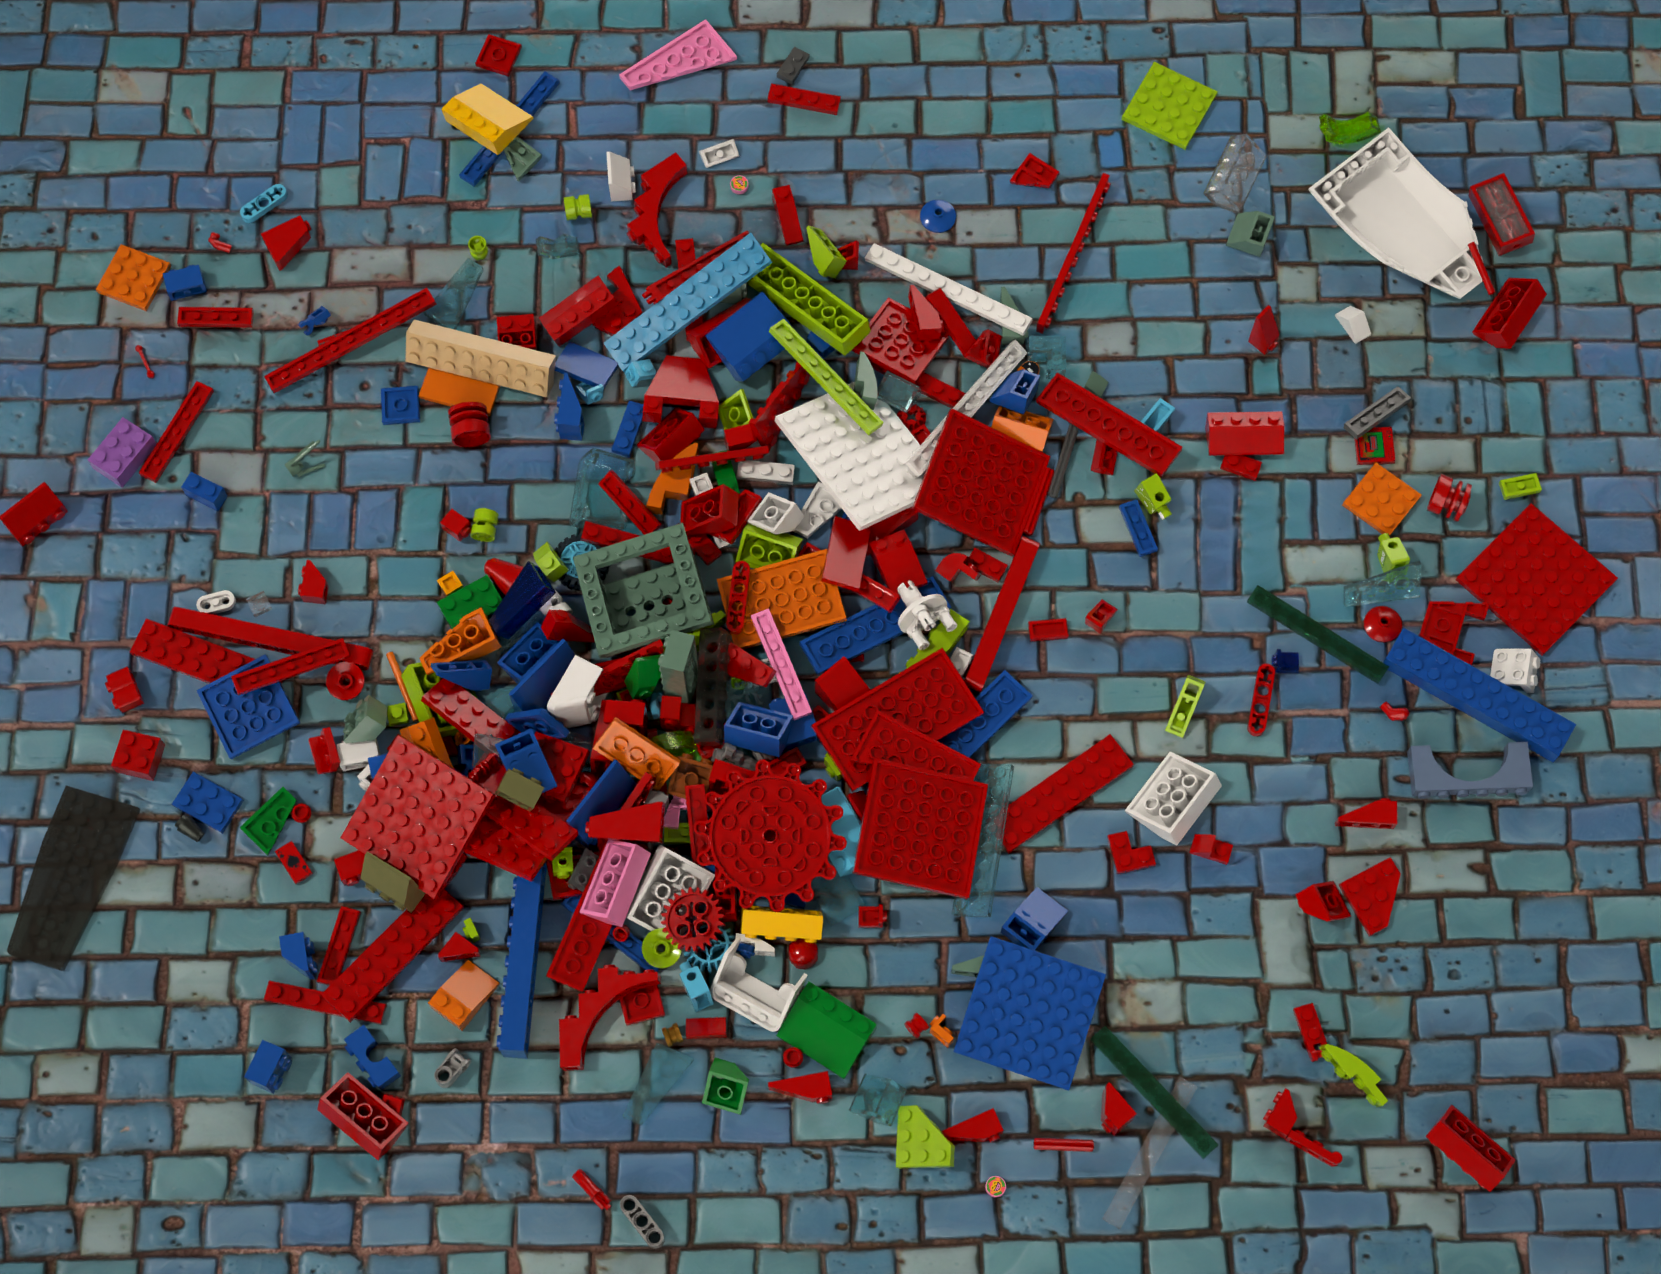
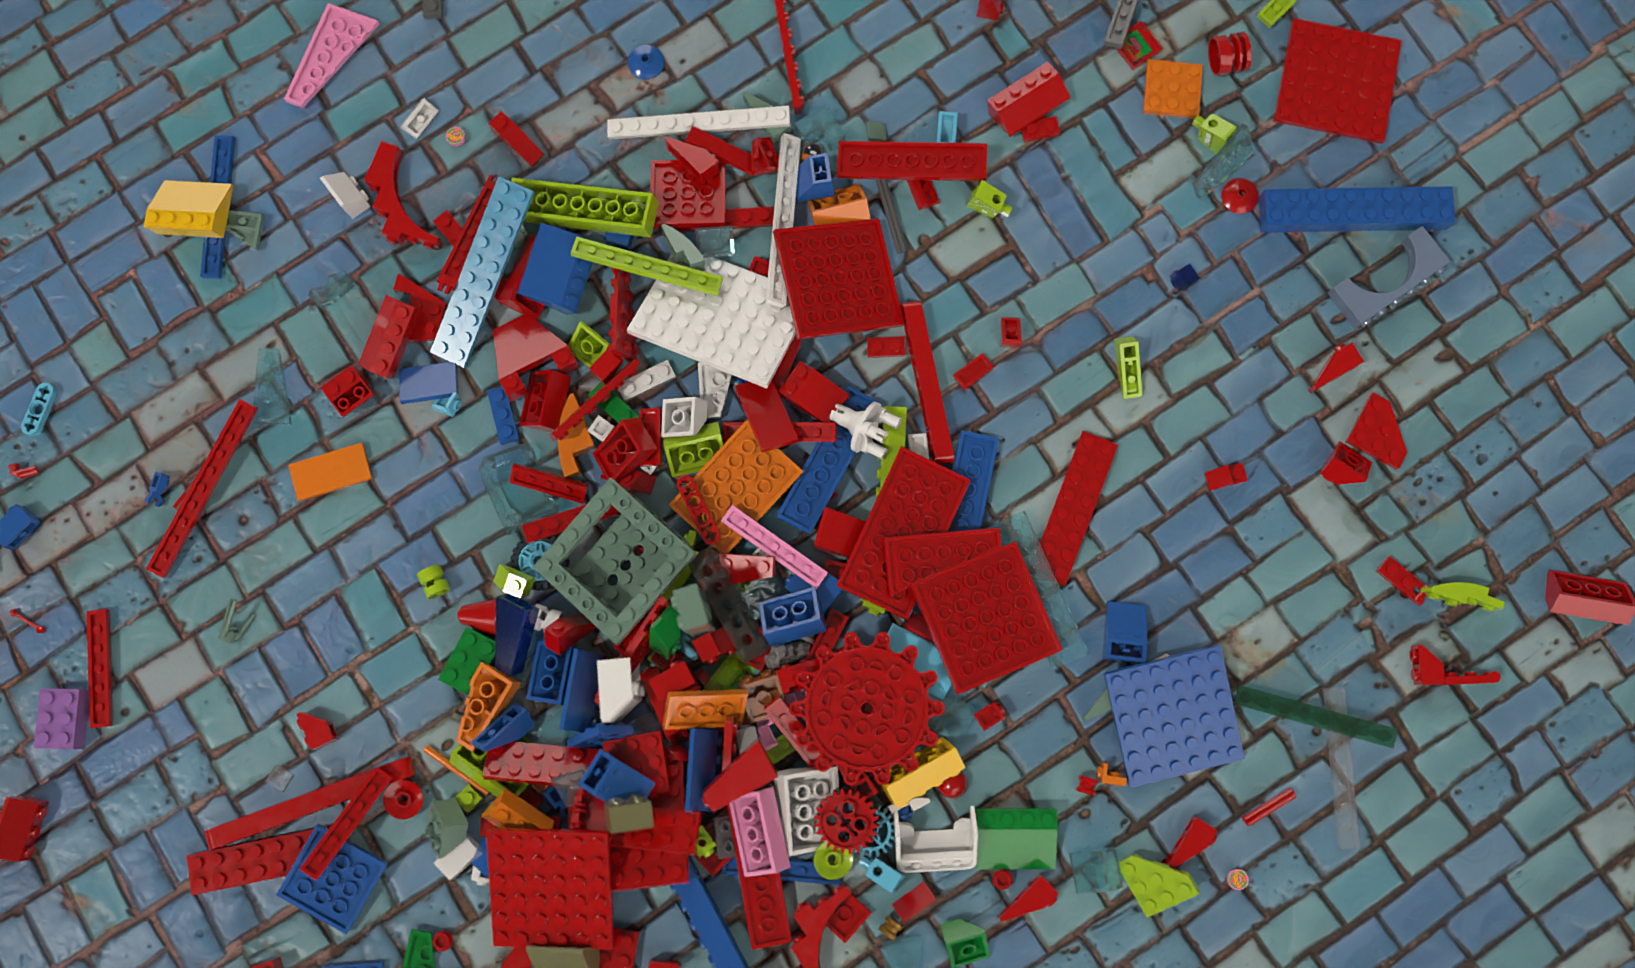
camera: 30 degrees left, 10 degrees up
red brick [105,666,144,713] -> none
red plate [177,307,254,328] -> none
blue brick [181,472,228,511] -> none
white plate [196,590,236,614] -> none
red slope [261,215,312,271] -> none
red bracket [308,727,340,775] -> none
blue tile [381,386,420,425] -> none
tan brick [405,320,556,397] -> none
light orange plate [437,571,463,596] -> none
red brick [440,508,472,541] -> none
red wheel [448,402,491,447] -> none
lime plate [462,917,481,943] -> none
lime wheel [468,236,488,260] -> none
red tile [475,34,522,77] -> none
blue slope [554,373,585,441] -> none
lime wheel [564,194,592,221] -> none
red hinge [613,924,630,942] -> none
medium azure bracket [625,359,657,387] -> none
red plate [767,83,841,115] -> none
lime slope [806,225,847,278] -> none
red slope [838,240,859,270] -> none
red gear [897,404,926,432] -> none
red brick [935,553,981,583] -> none
red axle [1023,467,1055,536] -> none
red slope [1101,1082,1137,1136] -> none
red plate [1107,831,1156,874] -> none
blue plate [1119,499,1158,557] -> none
white slope [1125,752,1222,845] -> none
clear green plate [1247,585,1389,684] -> none
red beam [1247,663,1275,736] -> none
red arm [1380,701,1409,721] -> none
red wing [1419,601,1490,666] -> none
white bracket [1490,649,1540,693] -> none

